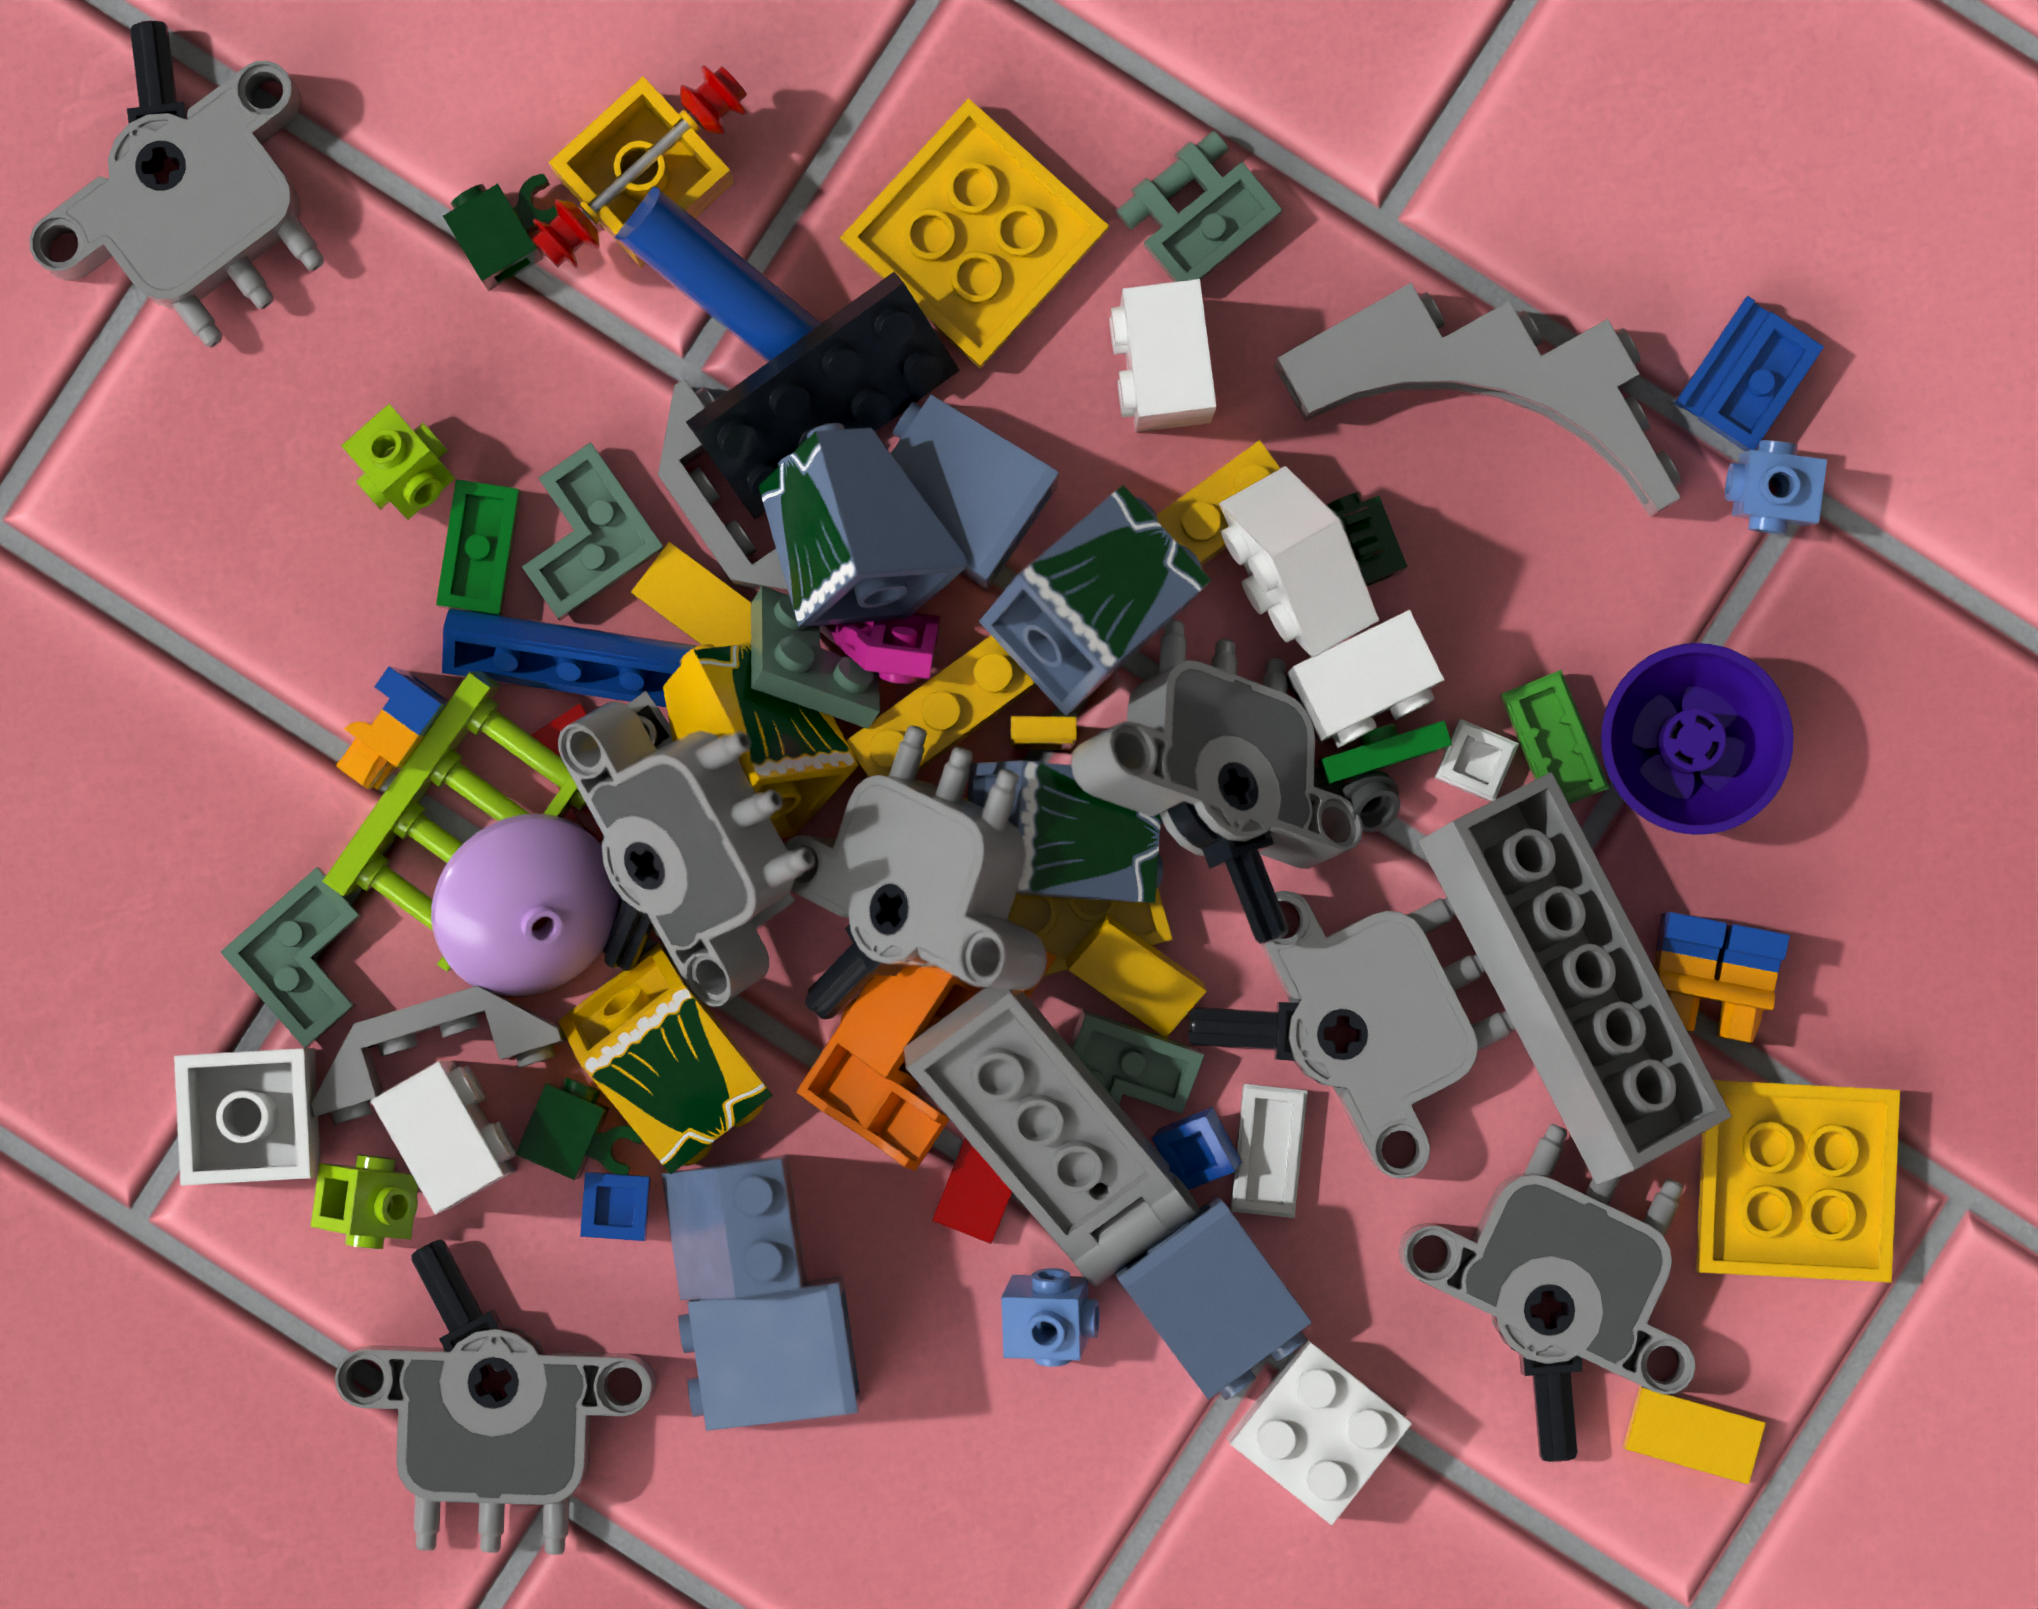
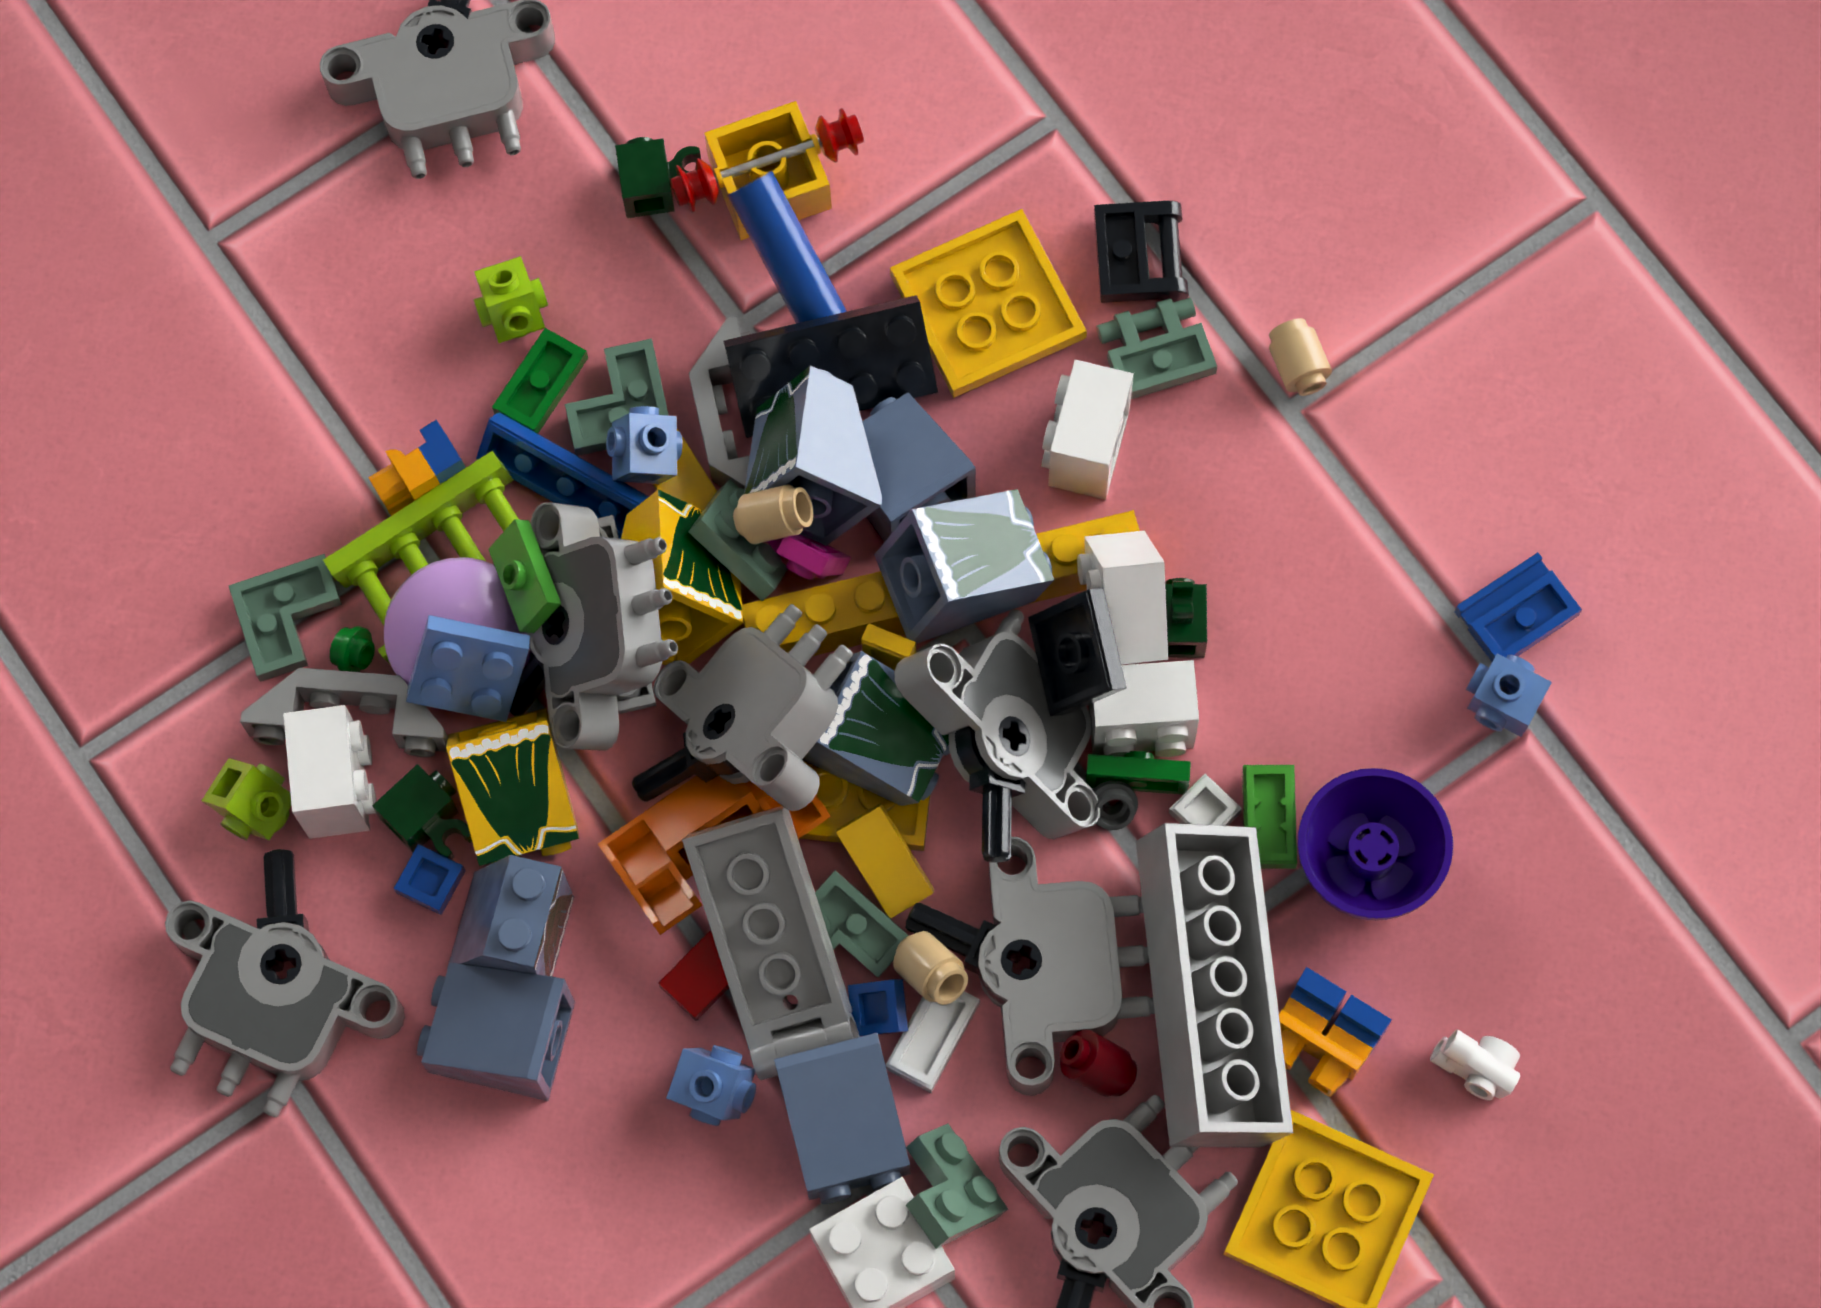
camera: 30 degrees right, 15 degrees down
white brick [174,1048,321,1186] -> none
light grey arch [1274,283,1682,517] -> none
none -> green plate [330,626,375,672]
none -> medium blue plate [406,615,530,722]
none -> bright green plate [488,519,561,633]
none -> medium blue brick [606,406,683,484]
none -> tan brick [733,484,813,544]
none -> tan brick [893,931,968,1005]
none -> sand green plate [906,1123,1008,1249]
none -> black plate [1028,588,1127,716]
none -> dark red brick [1060,1029,1137,1097]
none -> black plate [1094,201,1189,303]
none -> tan brick [1269,318,1332,396]
none -> white plate [1430,1029,1520,1100]

